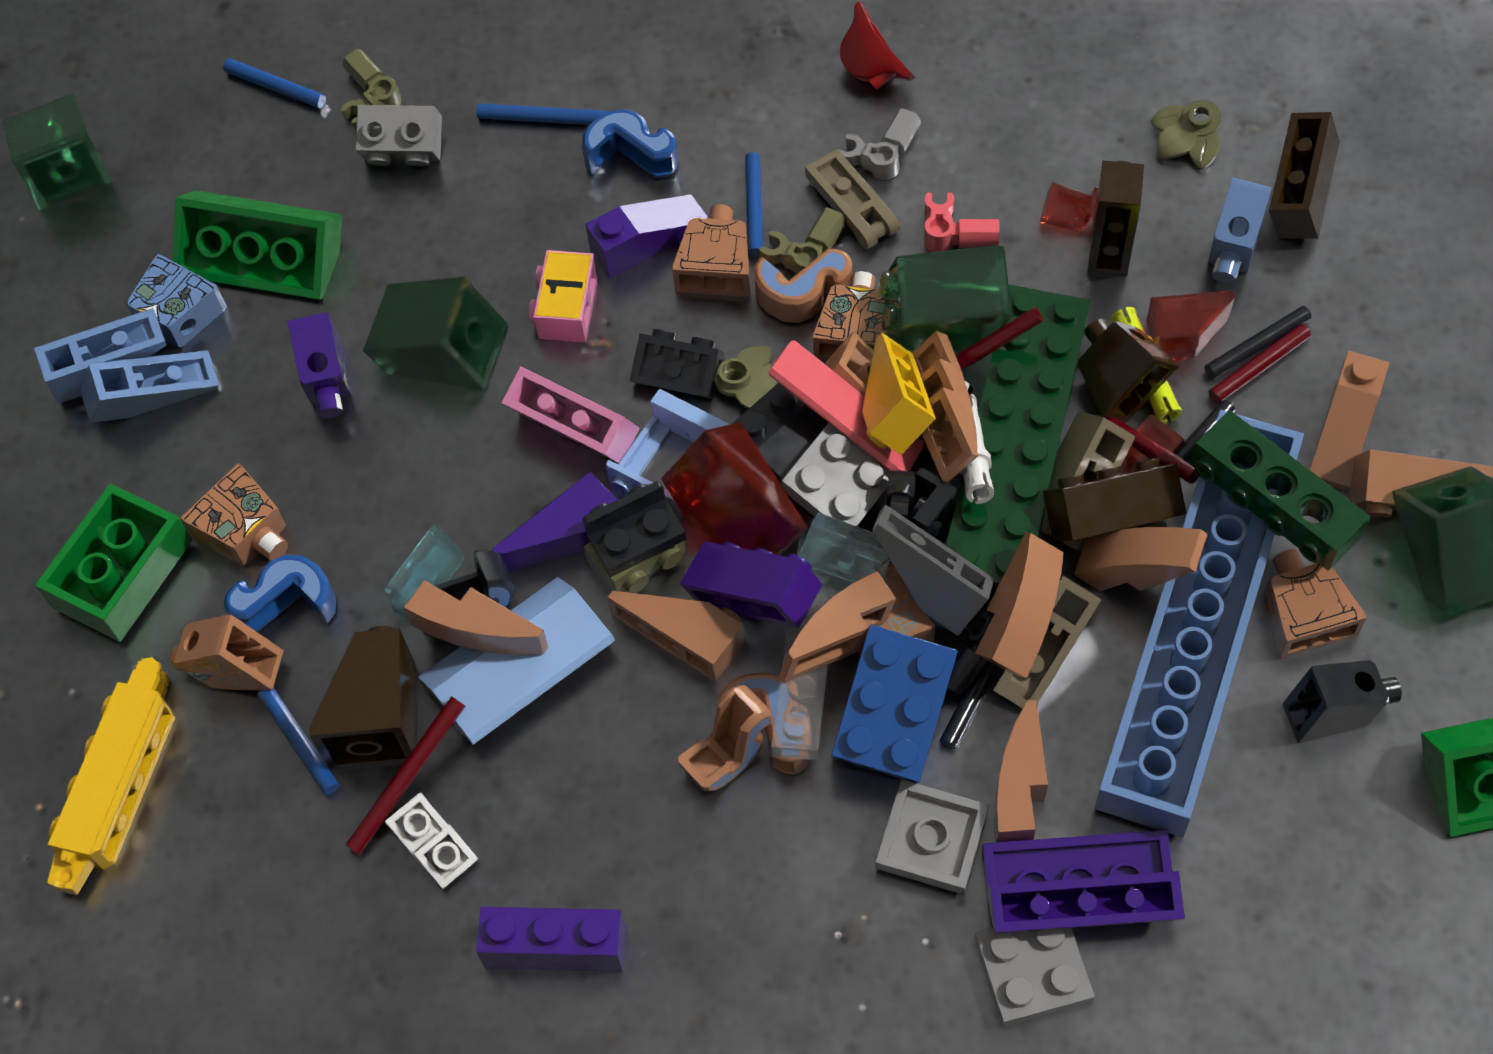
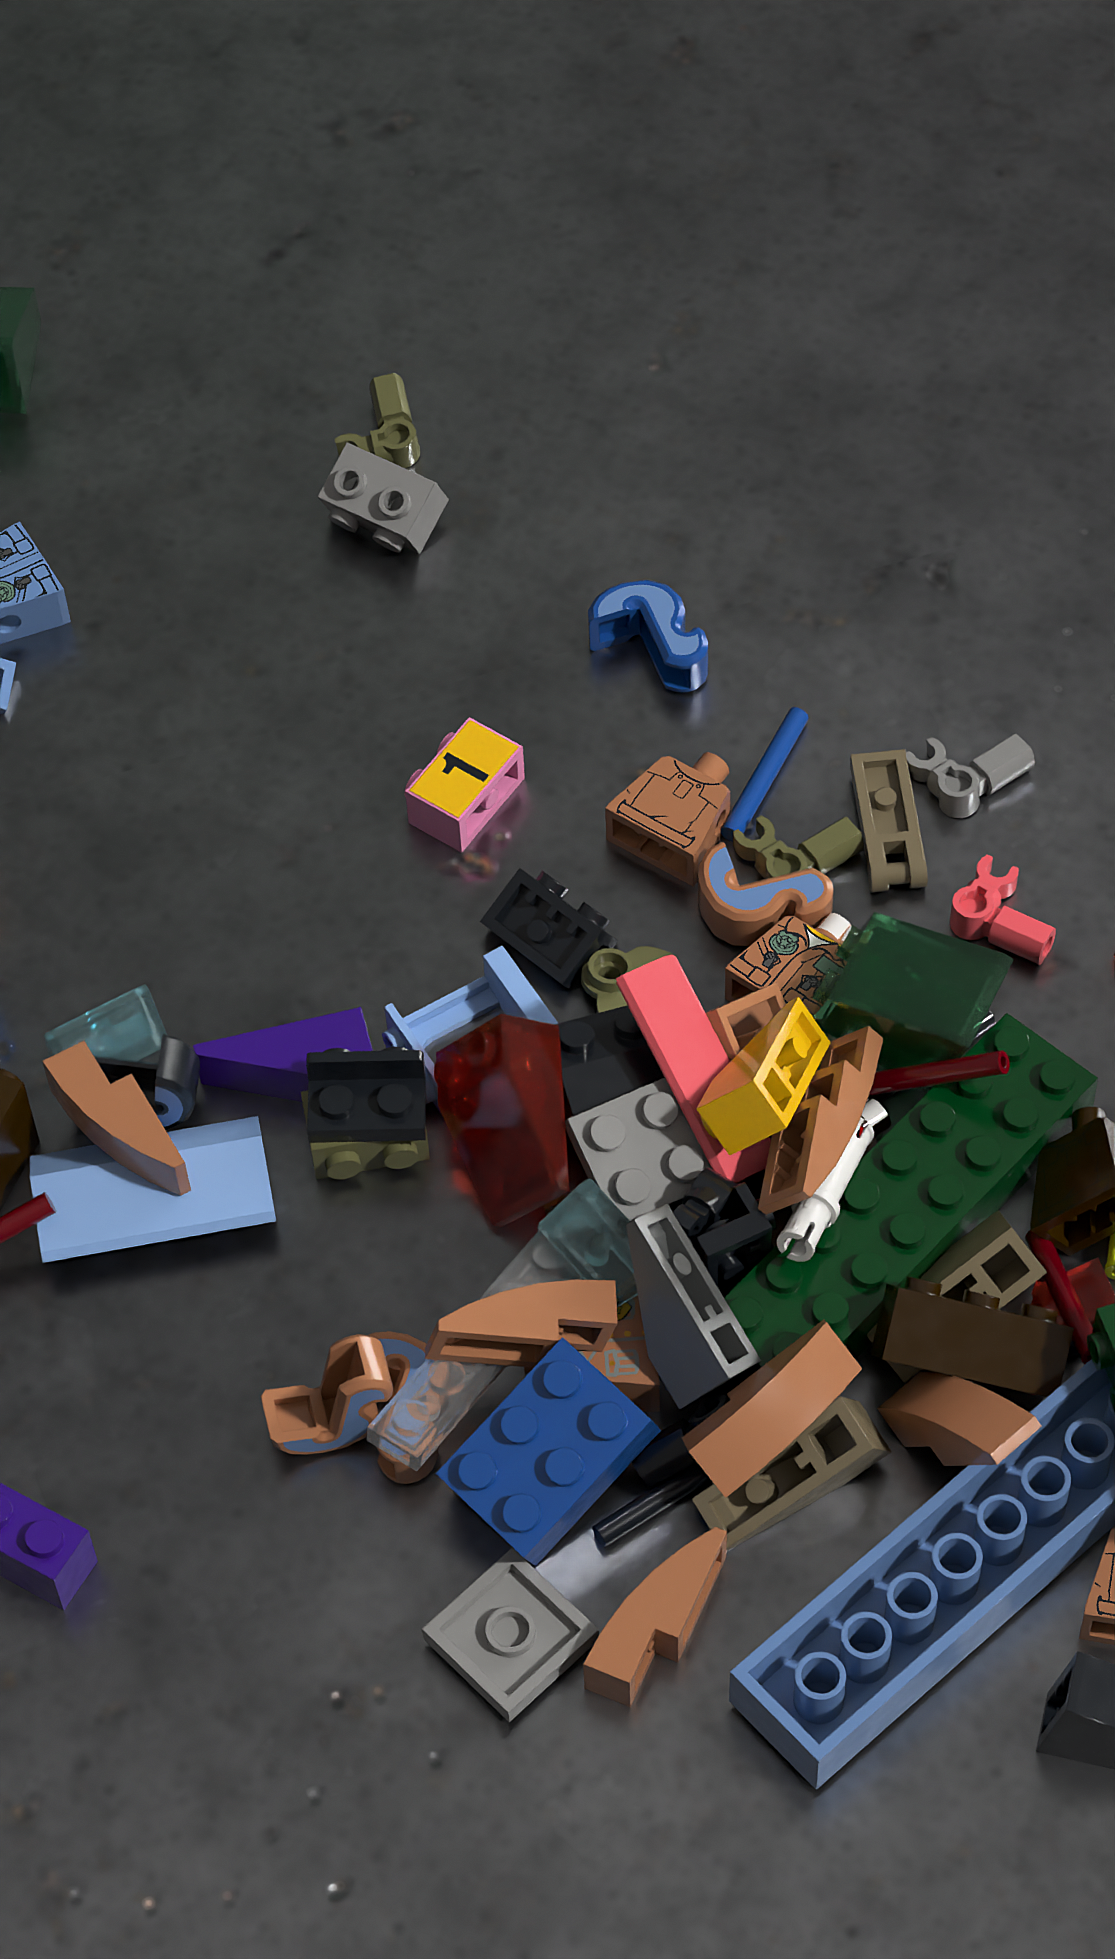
camera: 25 degrees right, 5 degrees down
green slope [173,190,342,300] -> none
blue bar [223,58,326,109] -> none
dark purple torso [288,312,351,418] -> none
clear green slope [363,277,508,391] -> none
blue bar [476,103,608,125] -> none
bright pink brick [501,366,640,464] -> none
dark purple slope [585,195,708,279] -> none
nougat slope [608,591,746,682] -> none
dark purple brick [680,541,823,628] -> none
red hat [840,1,915,90] -> none
light grey plate [974,928,1095,1027] -> none
dark purple slope [982,830,1185,934] -> none

